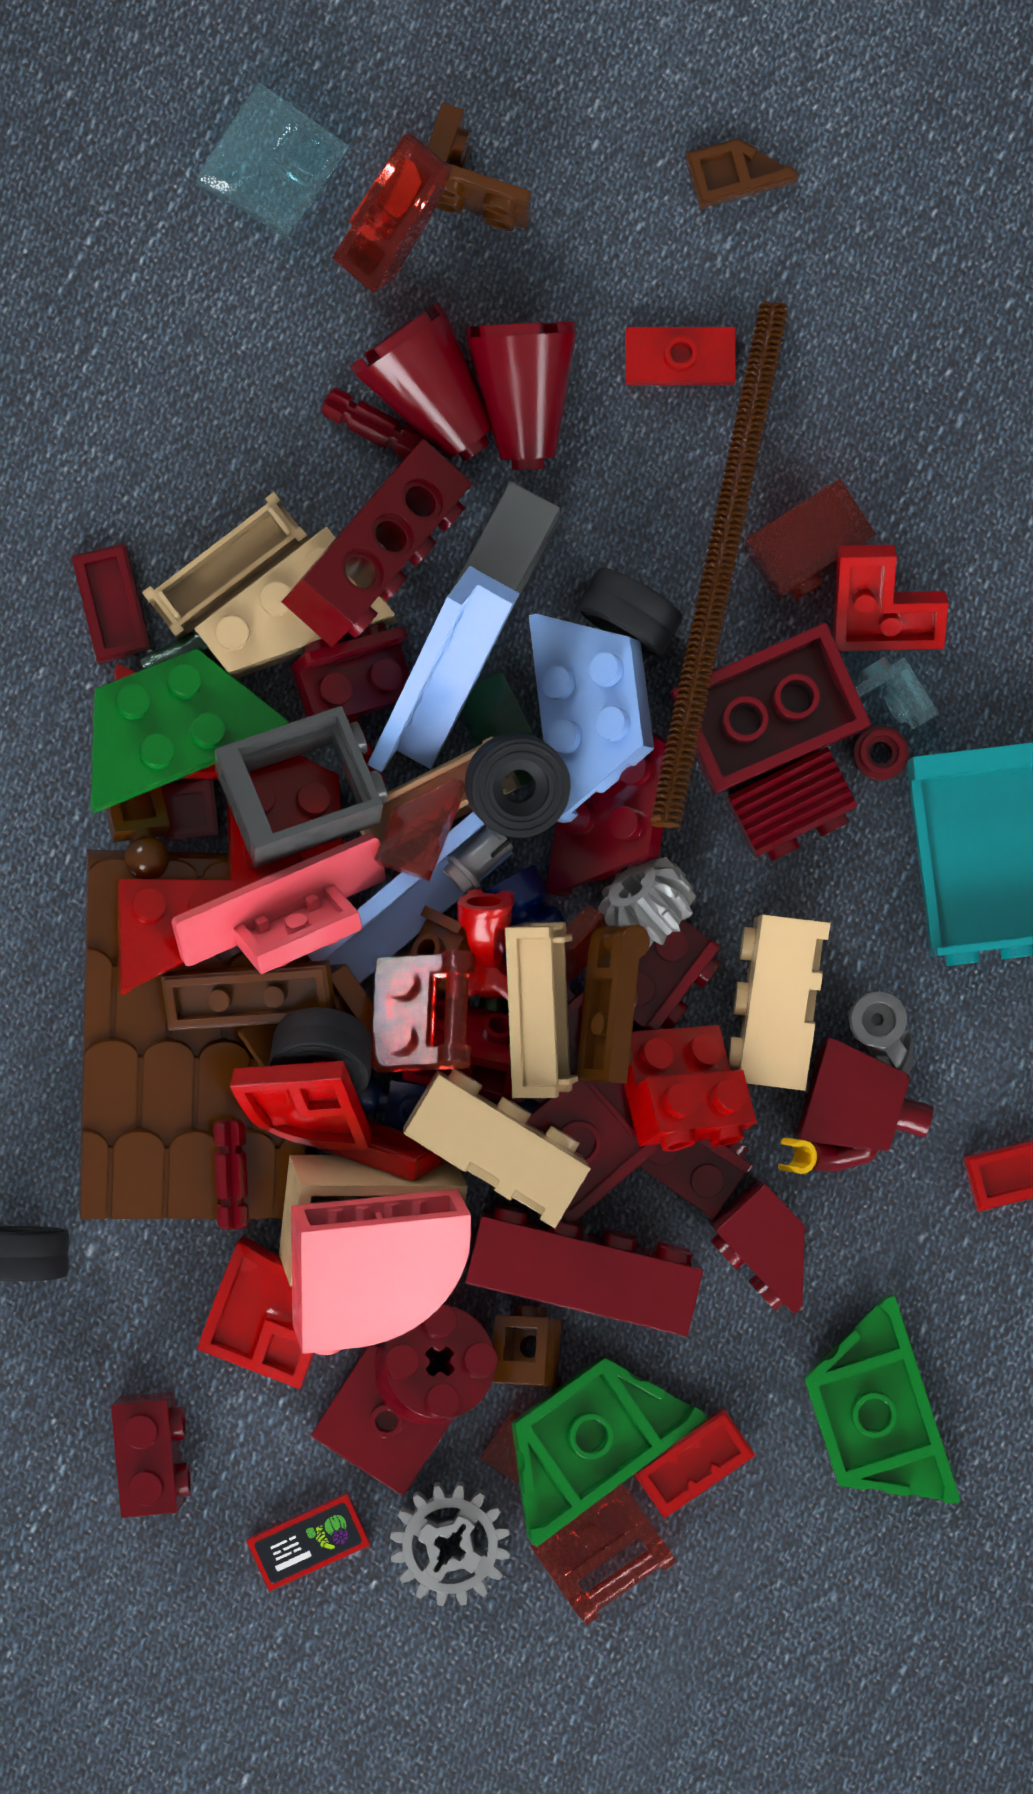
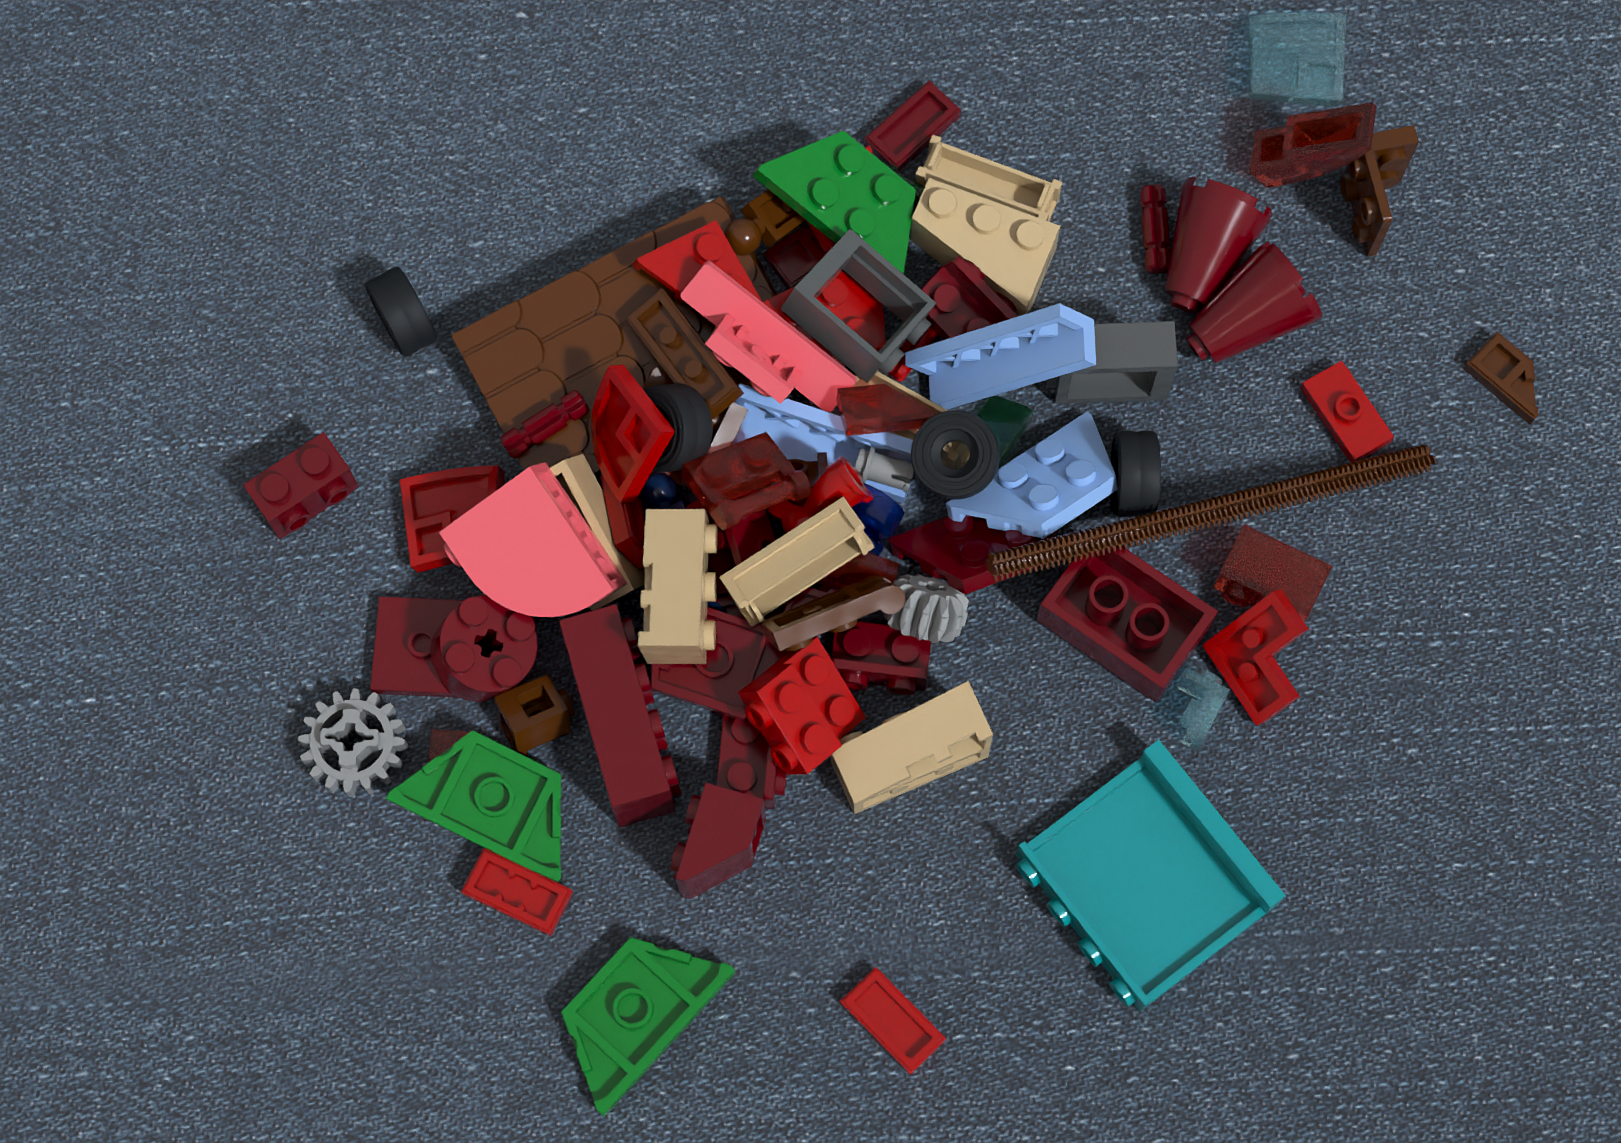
camera: 60 degrees right, 15 degrees down
tile [246,1492,371,1592] -> none
dark red brick [281,439,473,647] -> none
clear red plate [530,1482,678,1626] -> none
dark red brick [725,747,857,862] -> none
dark red torso [778,991,934,1174] -> none
dark red plate [853,725,909,781] -> none

